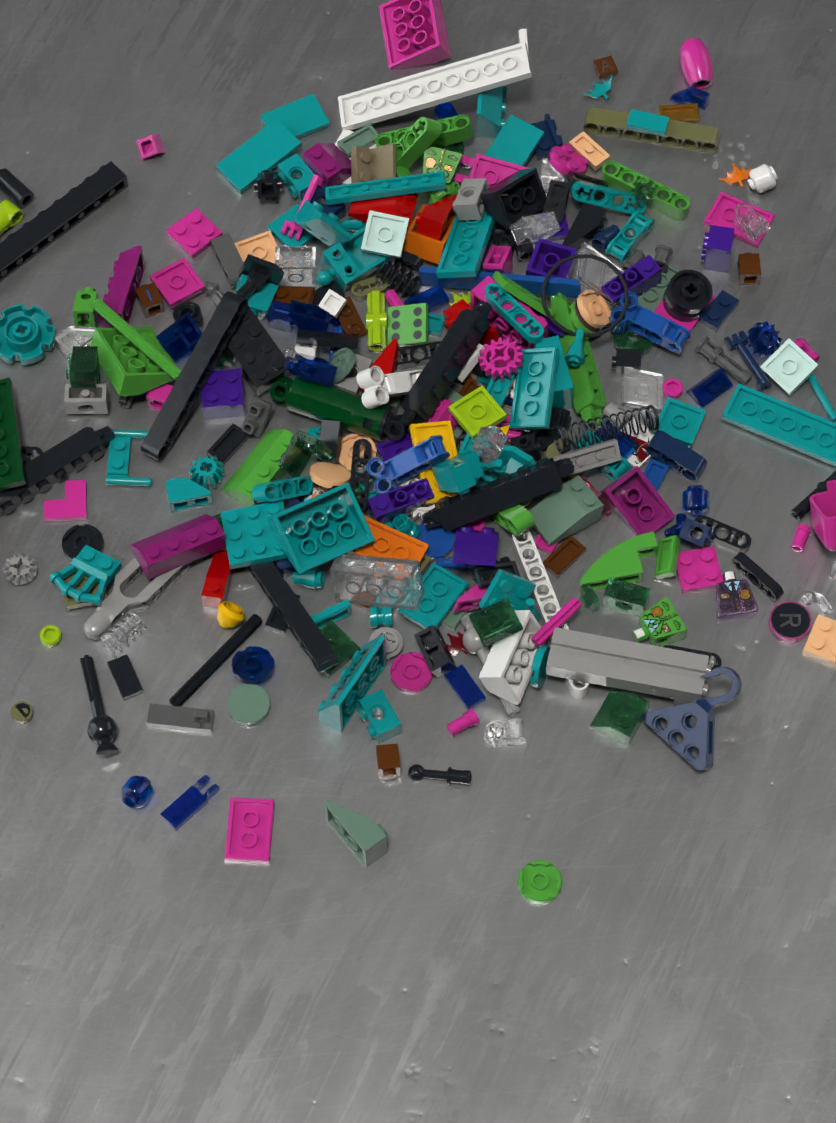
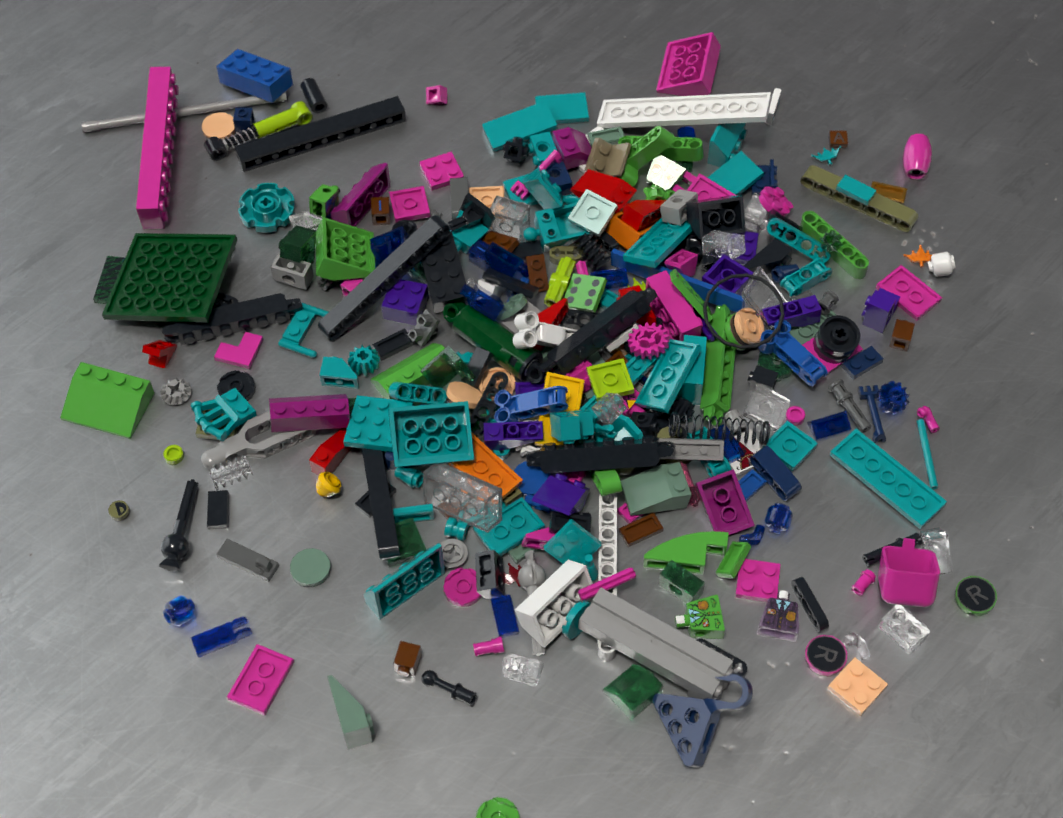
camera: 20 degrees right, 5 degrees down
bright green axle [91,298,182,380] -> none
black axle [169,614,262,707] -> none
clear blue tile [231,646,275,685] -> none
white plate [318,289,347,318] -> none
teal tile [325,171,446,205] -> none
teal brick [357,689,402,744] -> none
teal wheel [391,514,420,538] -> none
clear green plate [468,598,523,647] -> none
teal beam [484,283,544,344] -> none
black plate [541,180,571,224] -> none
teal cone [565,329,585,367] -> none
light nougat plate [569,131,610,171] -> none
clear green plate [580,584,600,614] -> none
clear blue slope [669,87,710,111] -> none
dark blue brick [679,518,714,548] -> none
black beam [693,515,751,553] -> none
clear piece [733,203,771,242] -> none
light aqua plate [760,338,819,396] -> none

